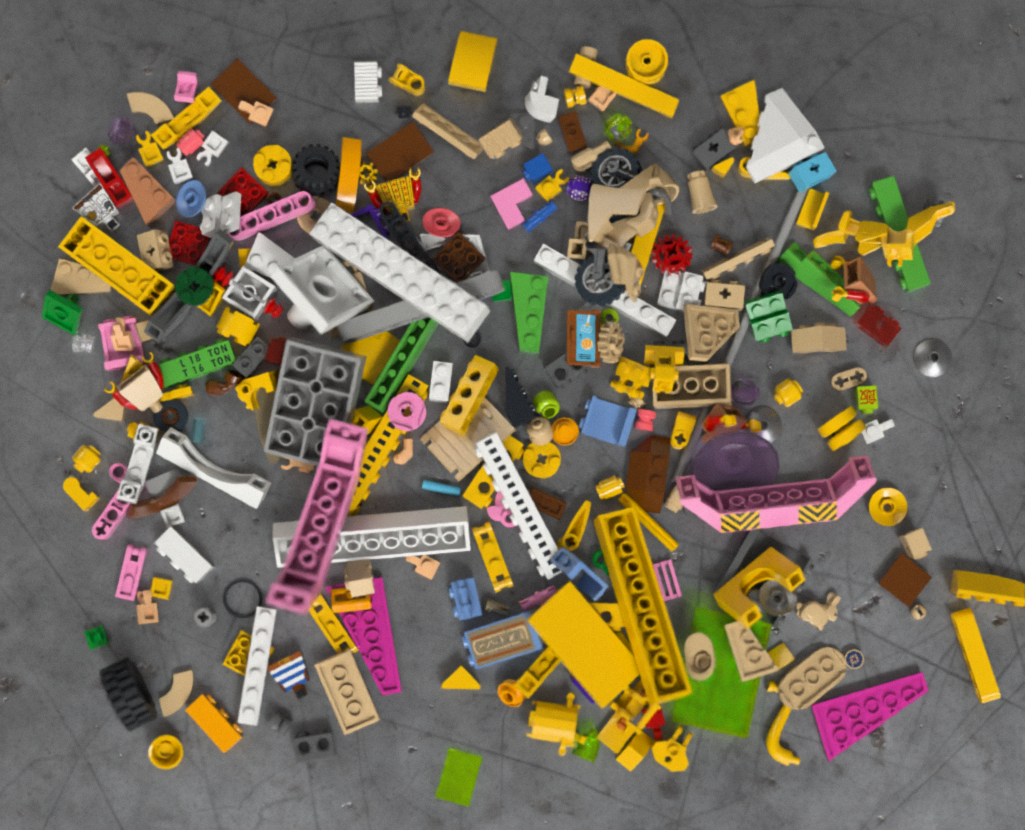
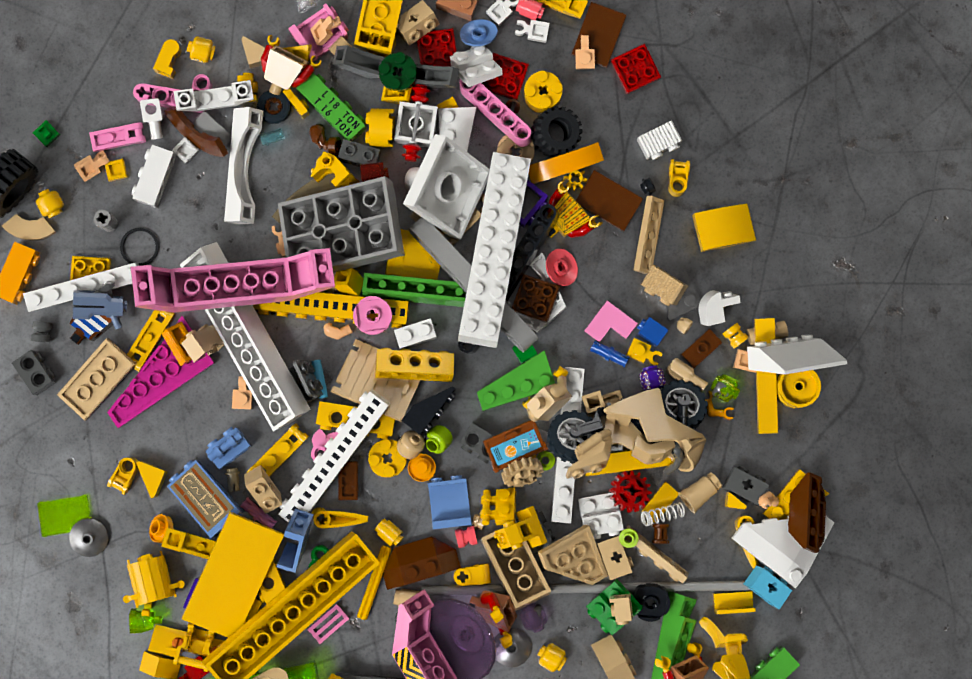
camera: 65 degrees right, 0 degrees up
none -> yellow head [35,189,64,219]
none -> flat silver dish [69,518,108,557]
none -> sand blue piece [73,281,127,329]
none -> yellow piece [107,457,139,495]
none -> white bracket [140,98,165,139]
none -> tan brick [244,465,282,514]
none -> dark grey bracket [288,360,324,403]
none -> tan torso [522,366,572,422]
none -> tan brick [609,594,633,625]
none -> red tile [611,44,661,94]
none -> lime plate [619,528,639,548]
none -> yellow slope [641,481,678,524]
none -> white piece [641,502,685,527]
none -> white slope [747,334,847,374]
none -> reddish brown wedge [788,472,826,553]

